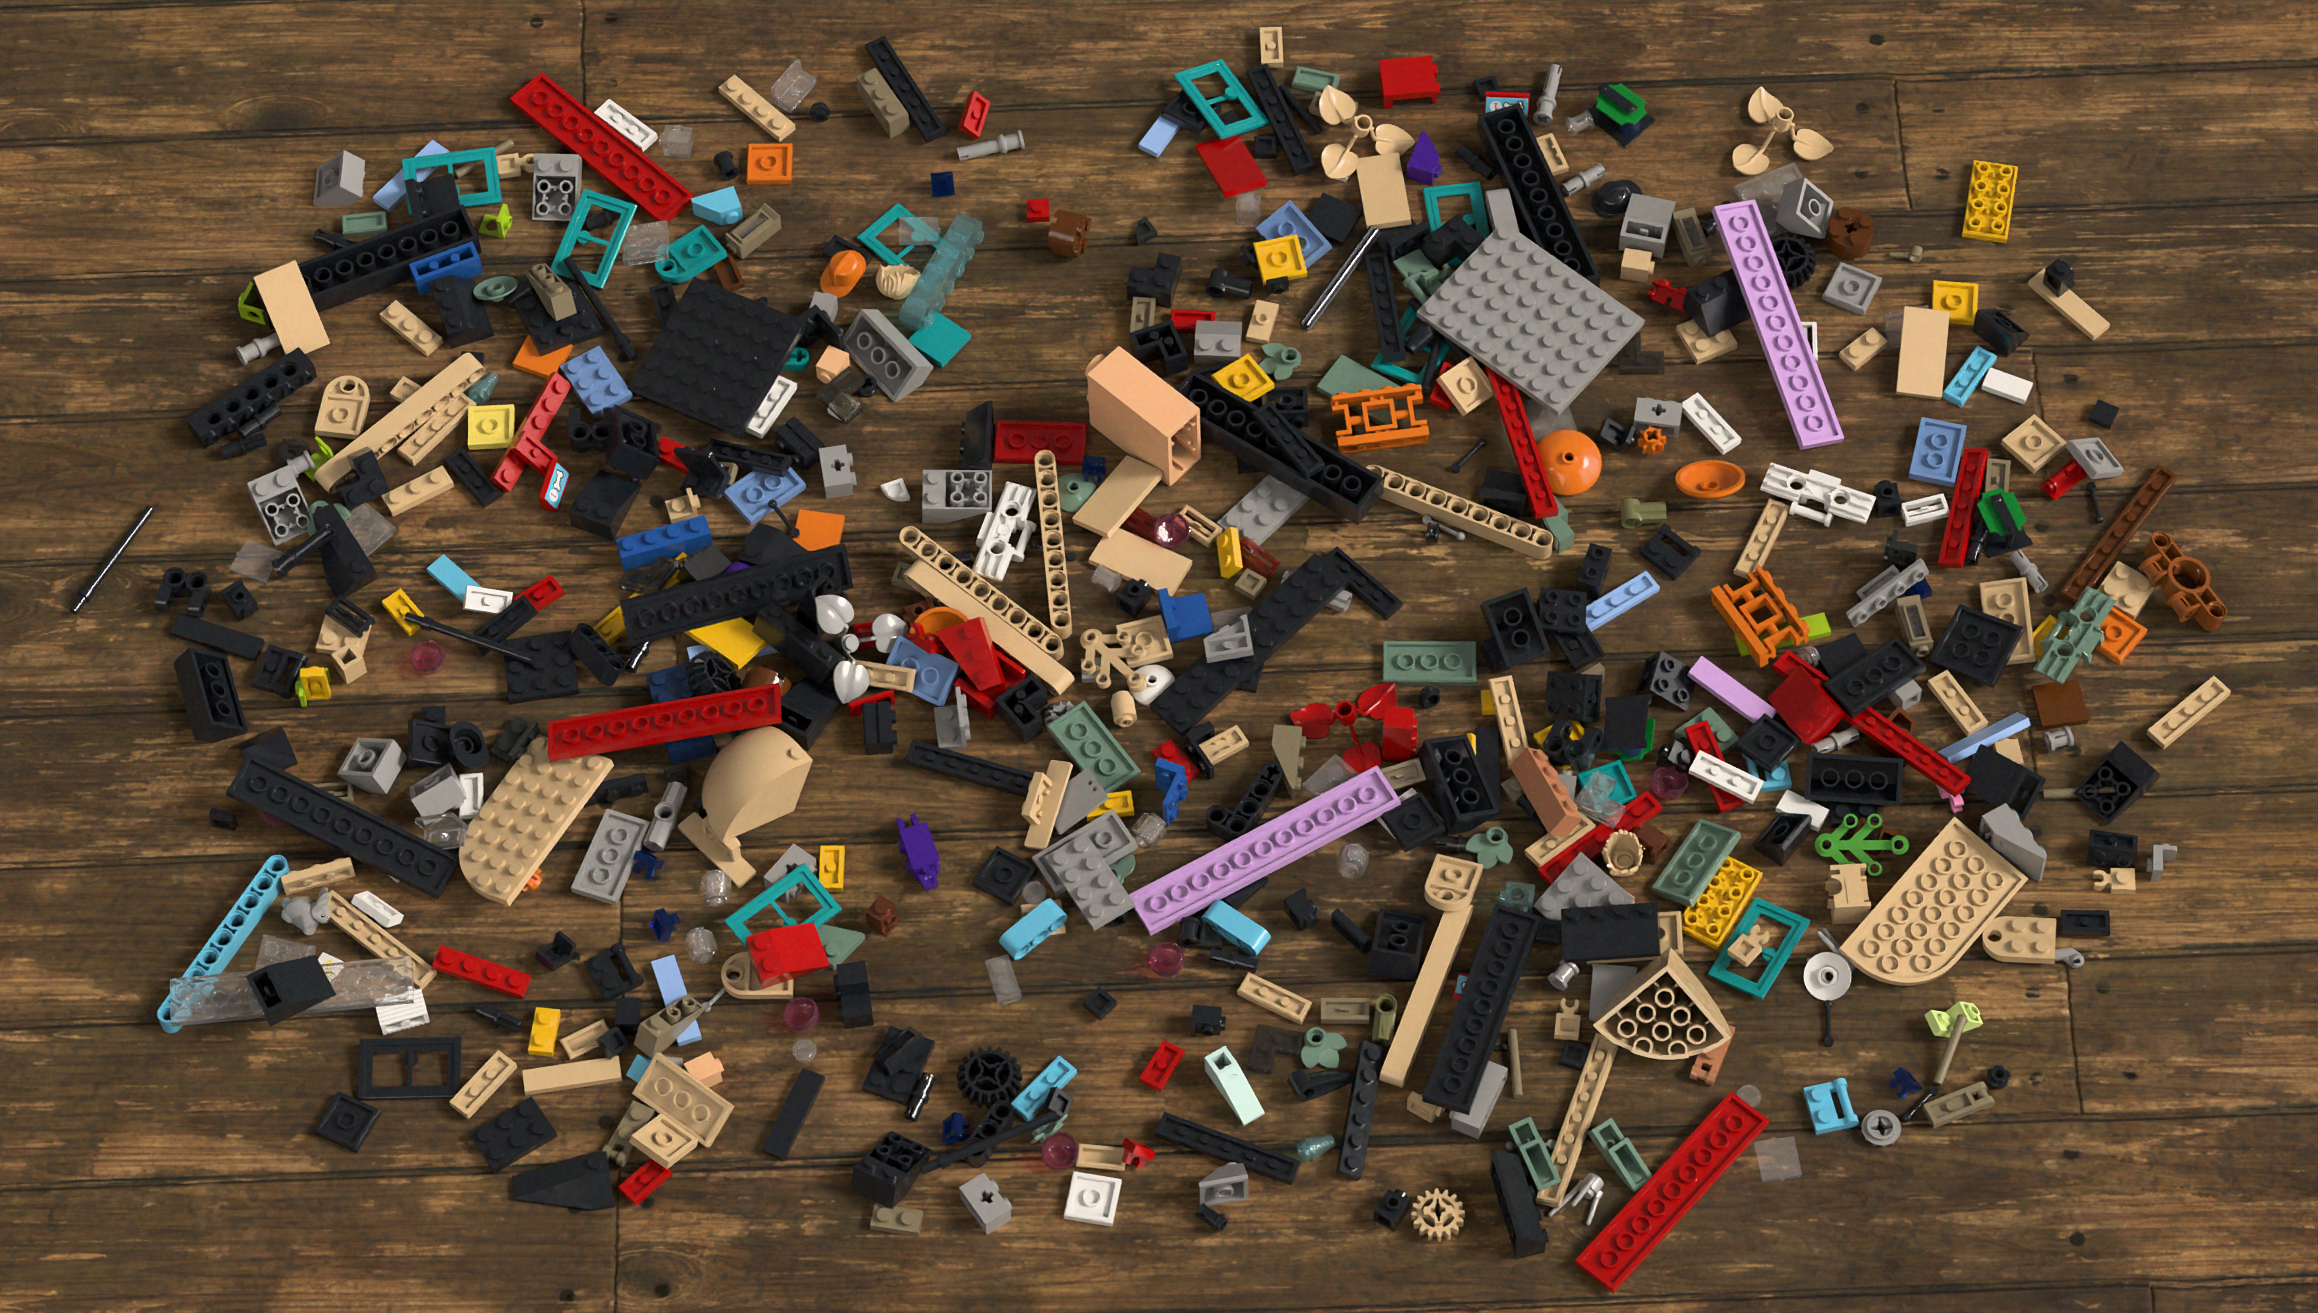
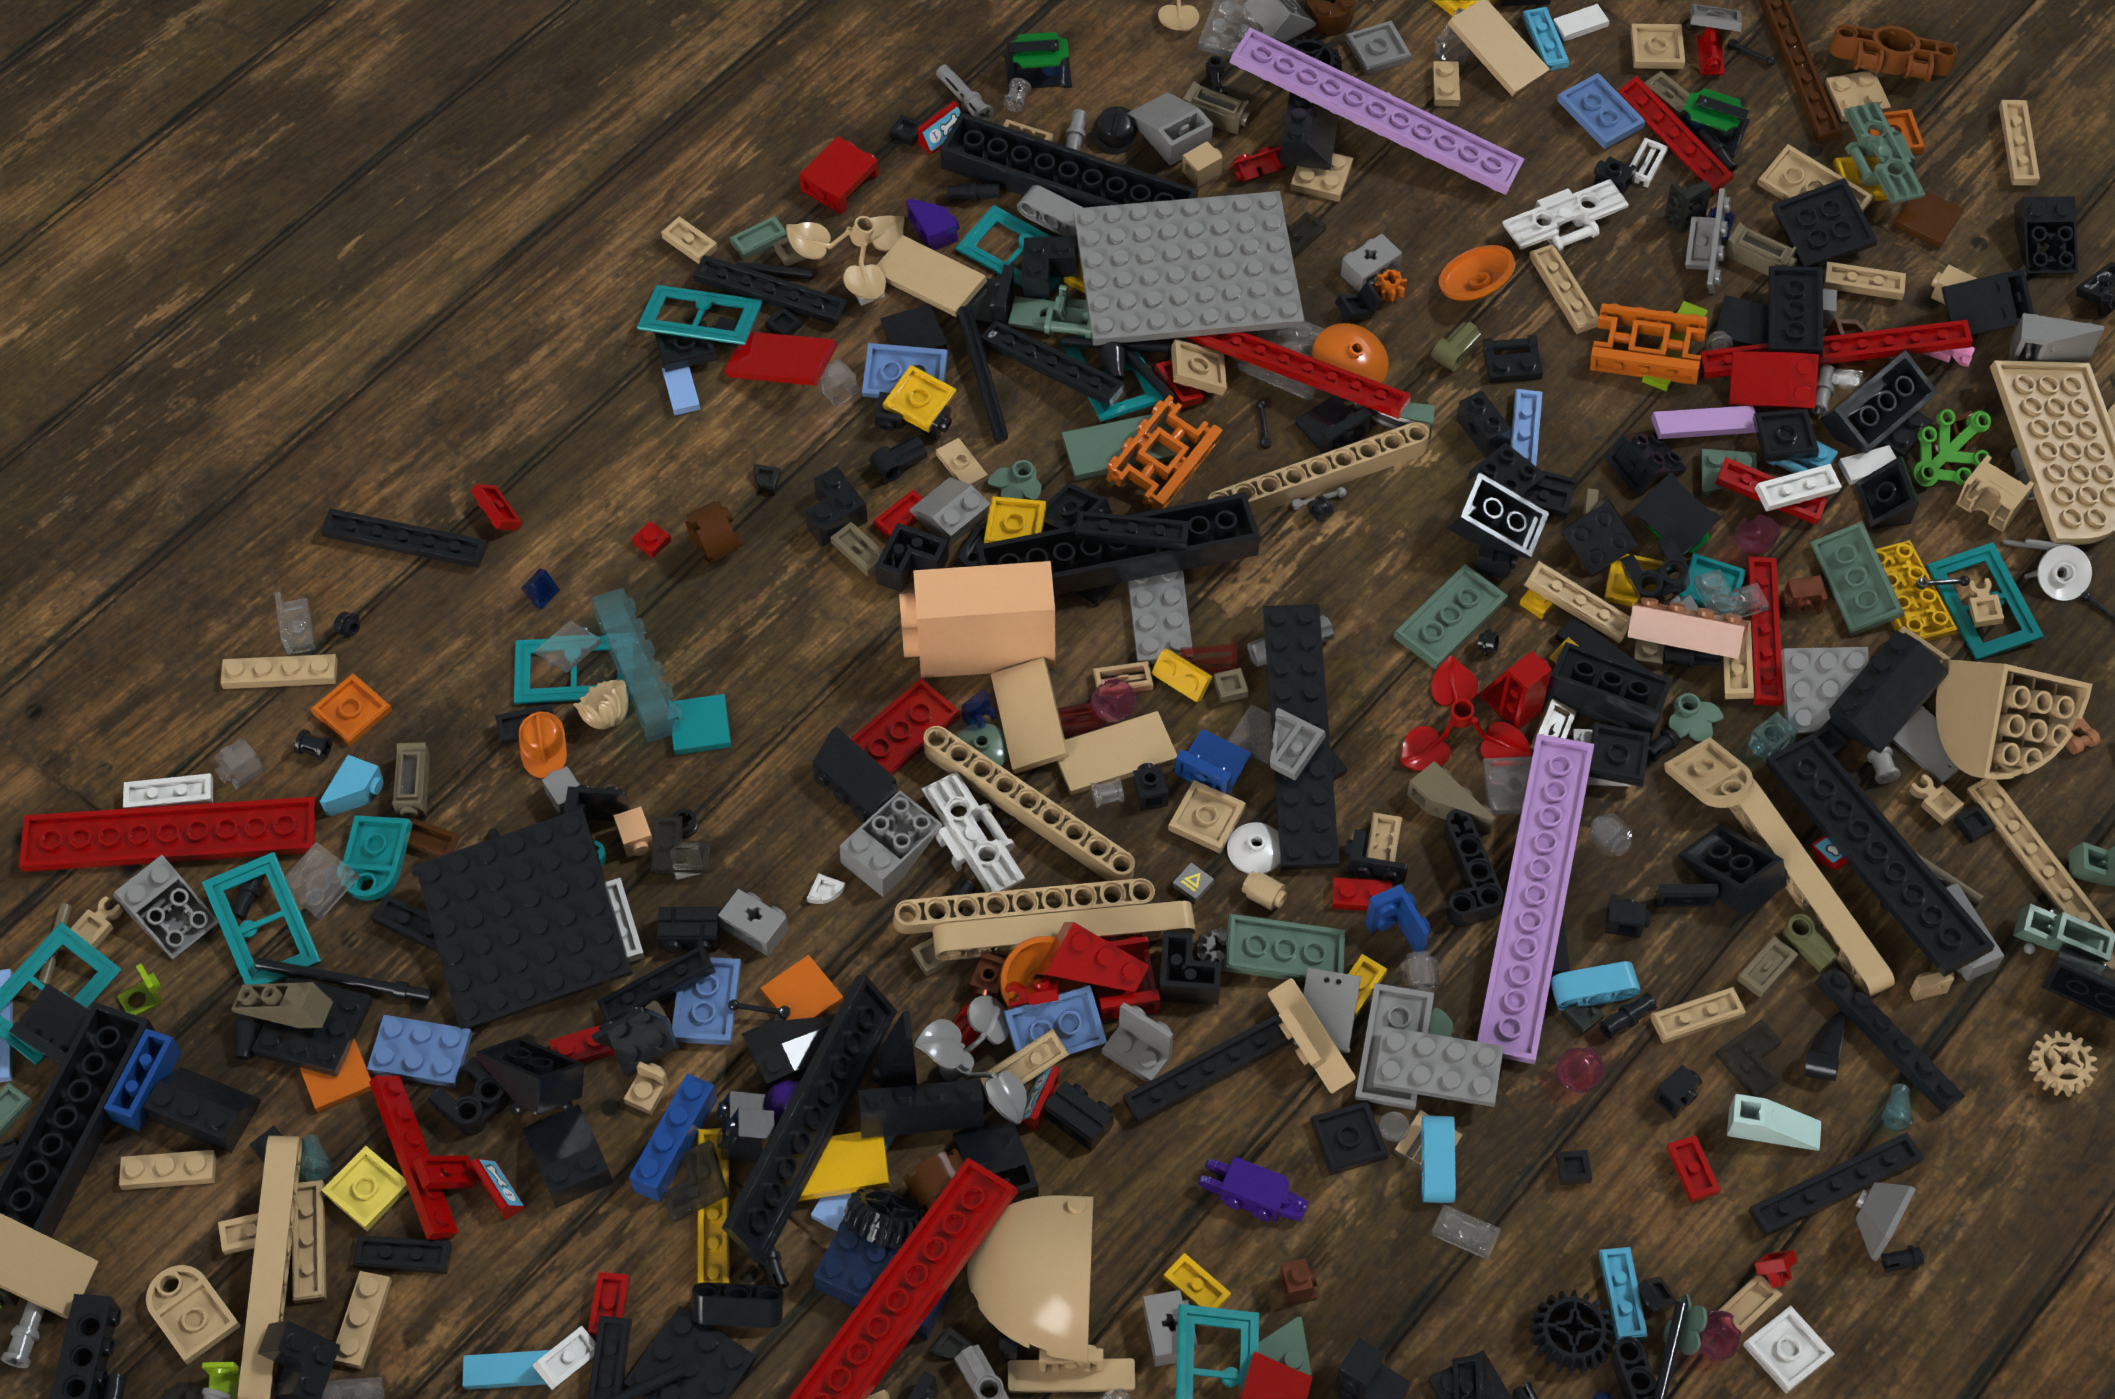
camera: 50 degrees left, 0 degrees up
sand green dish [473,276,518,302] -> none
light grey slope [843,309,934,402] -> none
dark tan brick [856,68,910,138] -> none
light grey pin [957,130,1025,162] -> none
tan plant [1080,629,1147,693] -> none
black bush [1177,916,1201,948] -> none
sand green plate [1301,1027,1347,1069] -> none
black tile [1322,546,1403,620] -> none
black brick [1373,1189,1410,1232] -> none
tan hair [1601,829,1643,877] -> none
black bracket [1656,740,1696,776] -> none
white plate [1682,392,1741,455] -> none
light blue tile [1937,712,2030,764] -> none
light grey pin [2010,550,2048,593] -> none
light grey bush [2044,726,2074,752] -> none
none -> clear plate [1832,369,1863,389]
none -> black hinge [1915,576,1970,590]

